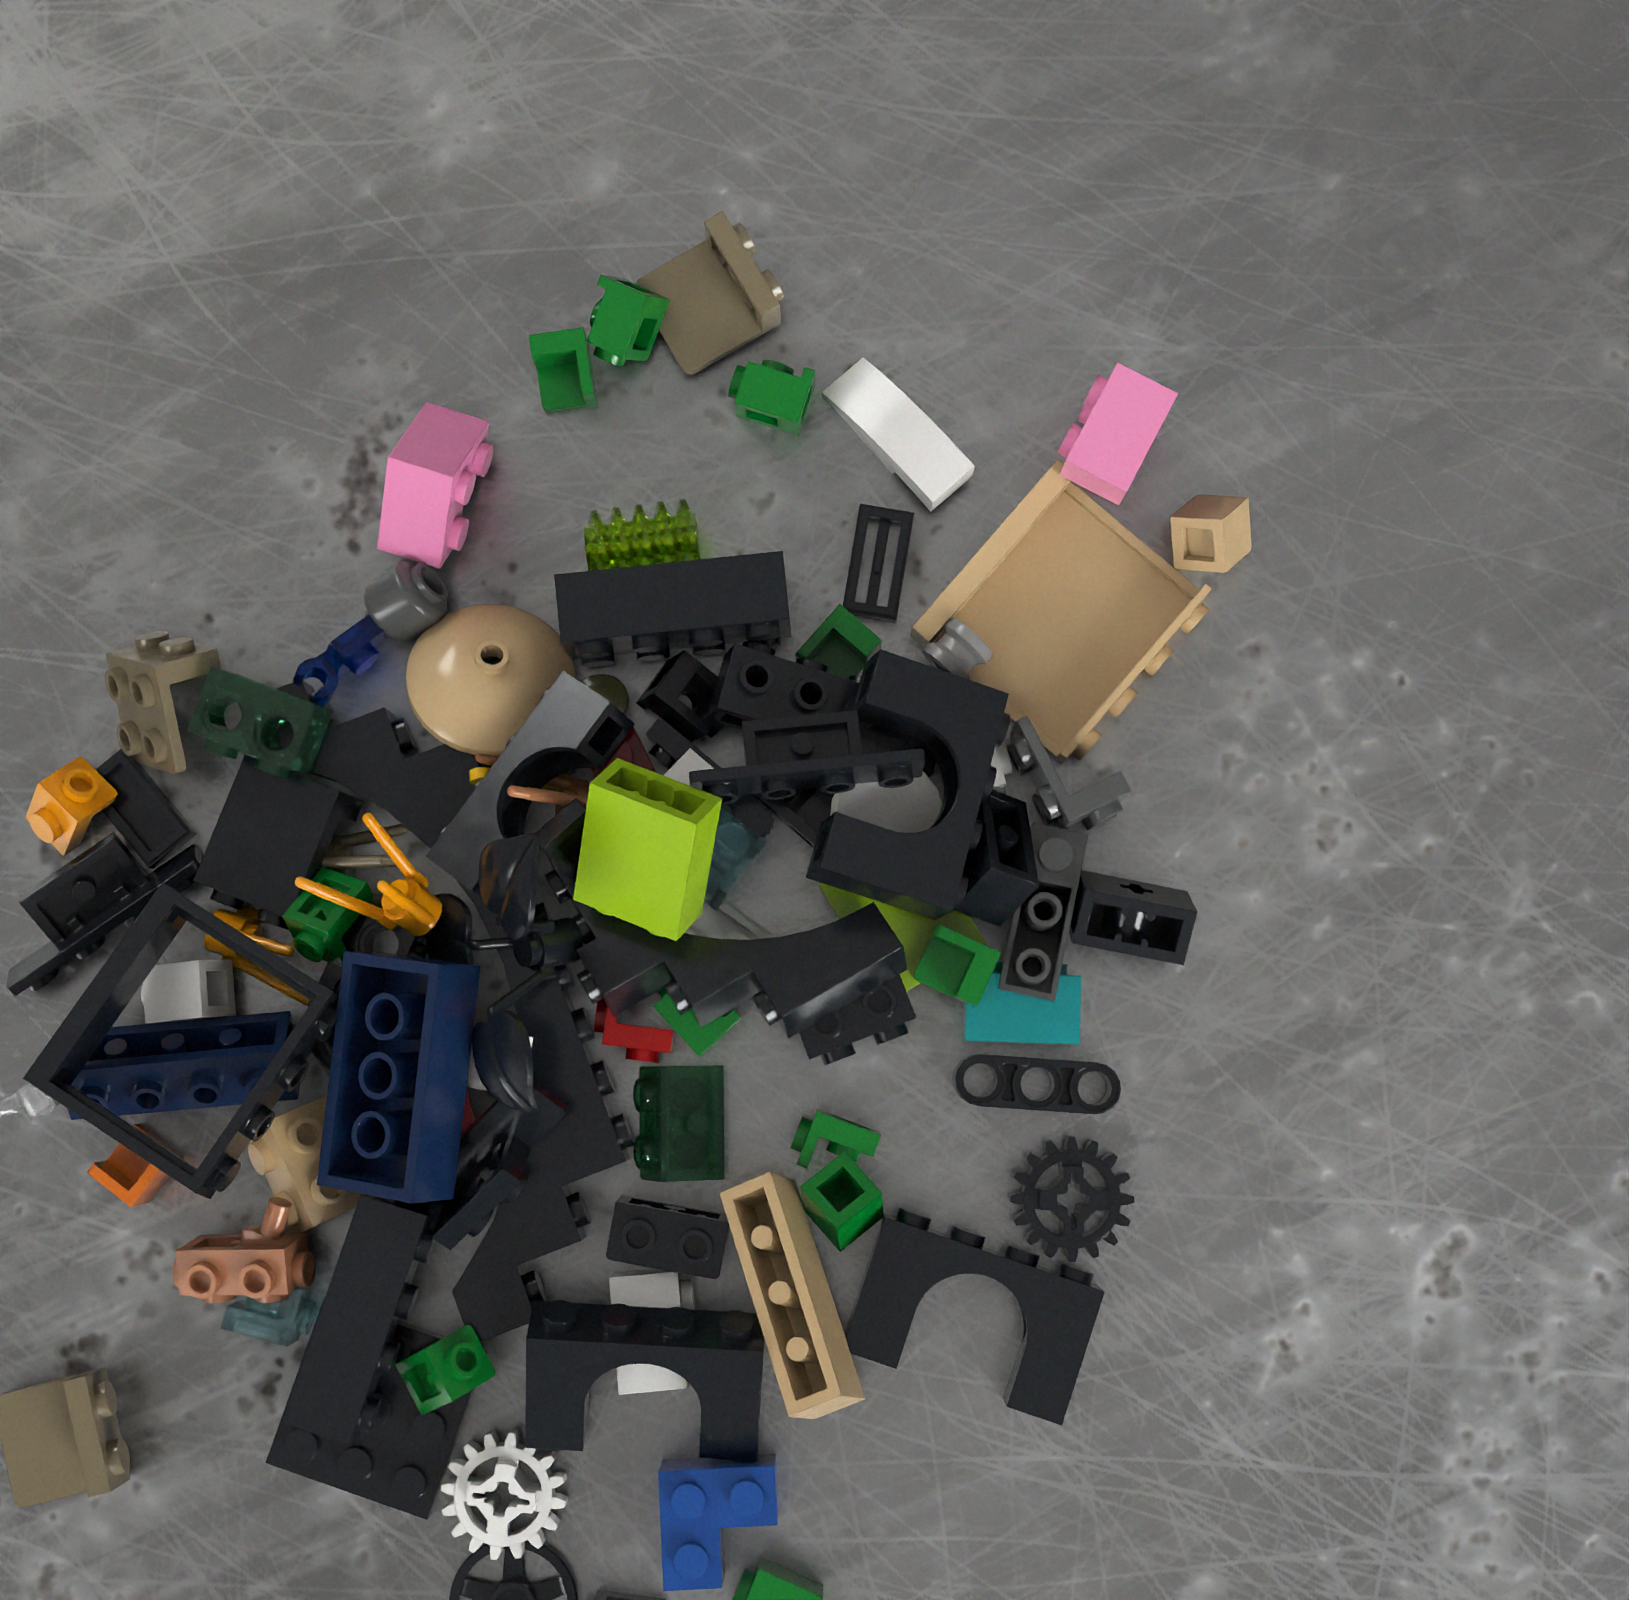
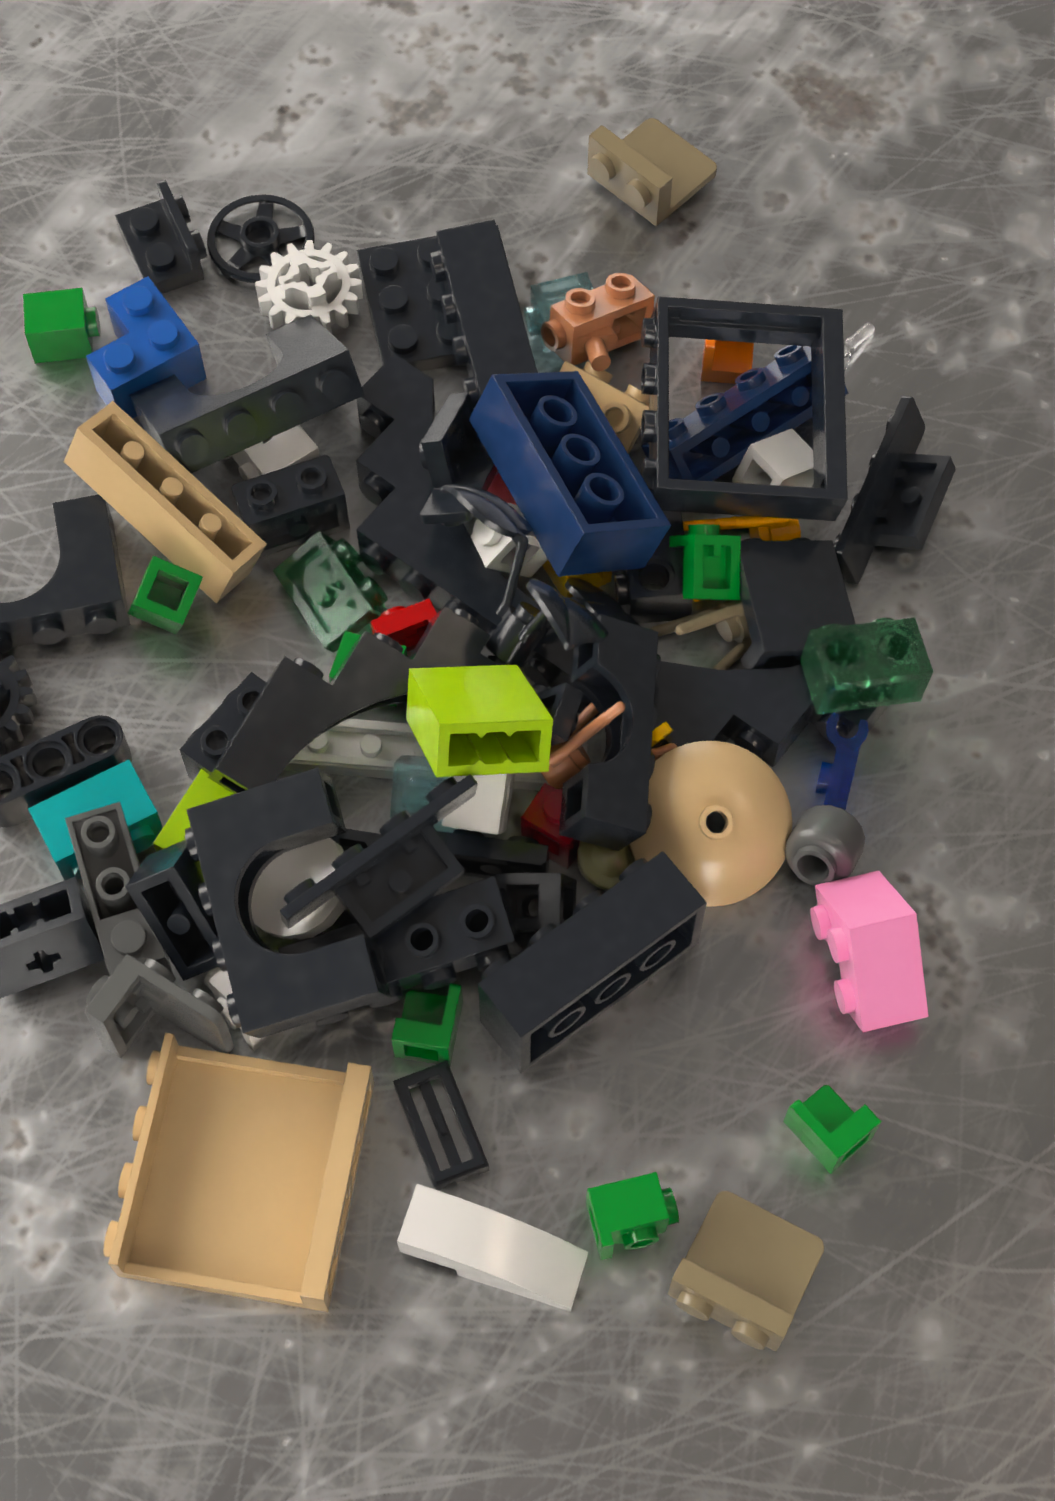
camera: 145 degrees right, 20 degrees down
light orange bracket [25,757,117,856] -> none
black tile [96,749,197,869] -> none
dark tan bracket [105,631,221,774] -> none
light orange plant [294,812,442,936] -> none
green bracket [395,1325,495,1416] -> none
clear neon green piece [584,498,701,571] -> none
green brick [586,274,670,366] -> none
green bracket [791,1108,881,1169] -> none
green panel [913,924,1002,1007] -> none
light grey wheel [922,618,993,680] -> none
bright pink brick [1057,362,1179,506] -> none
tan panel [1170,494,1252,573] -> none

